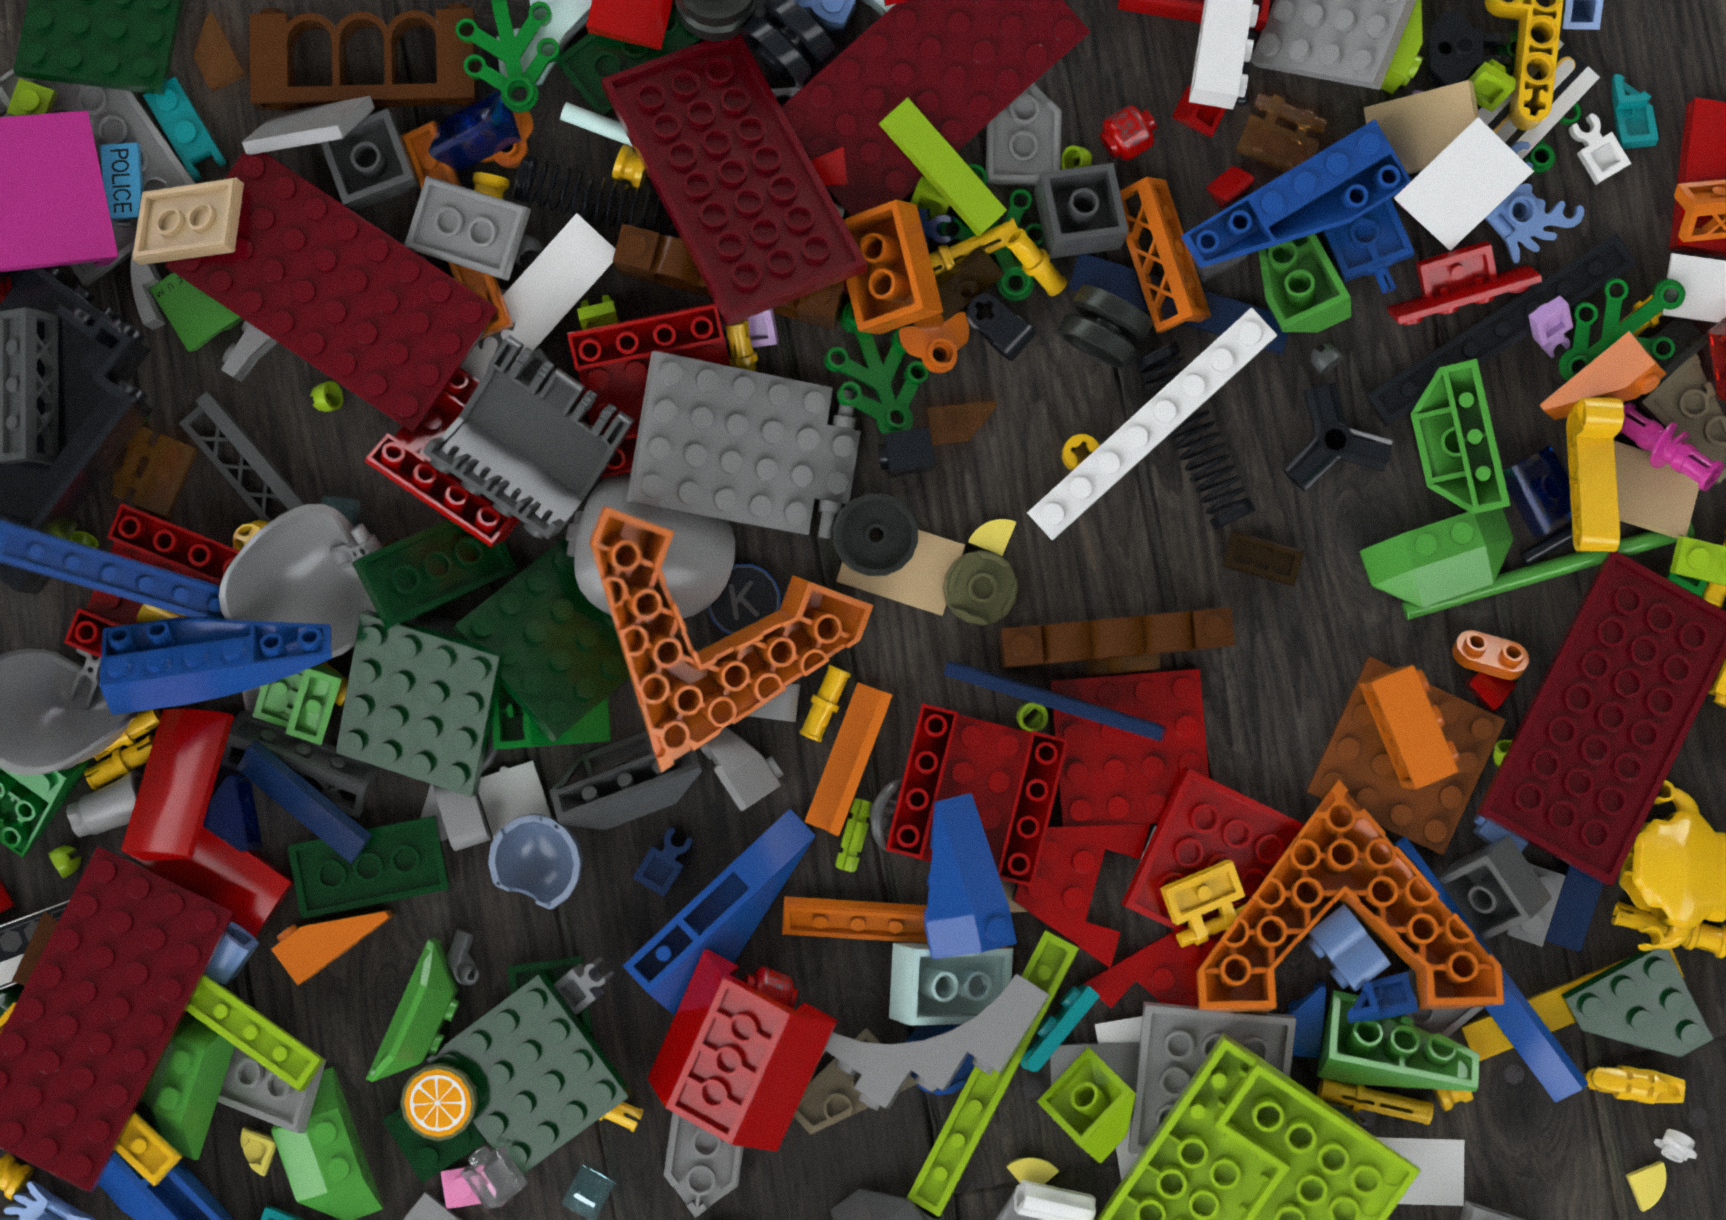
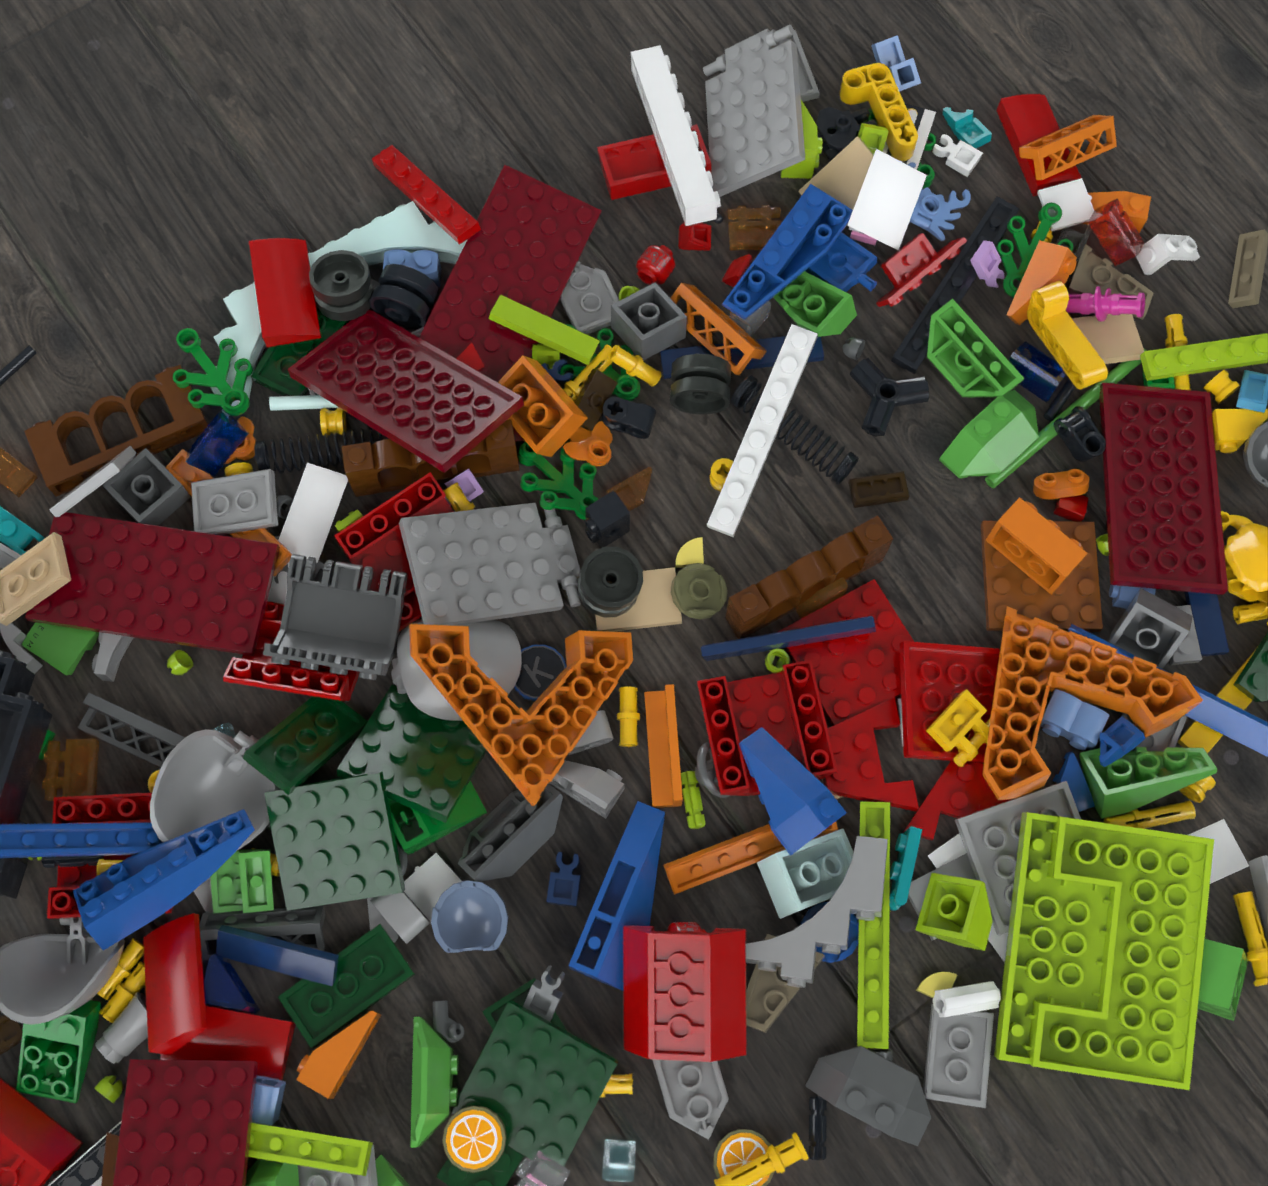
camera: 30 degrees left, 15 degrees down
none -> black piece [1054,406,1106,462]

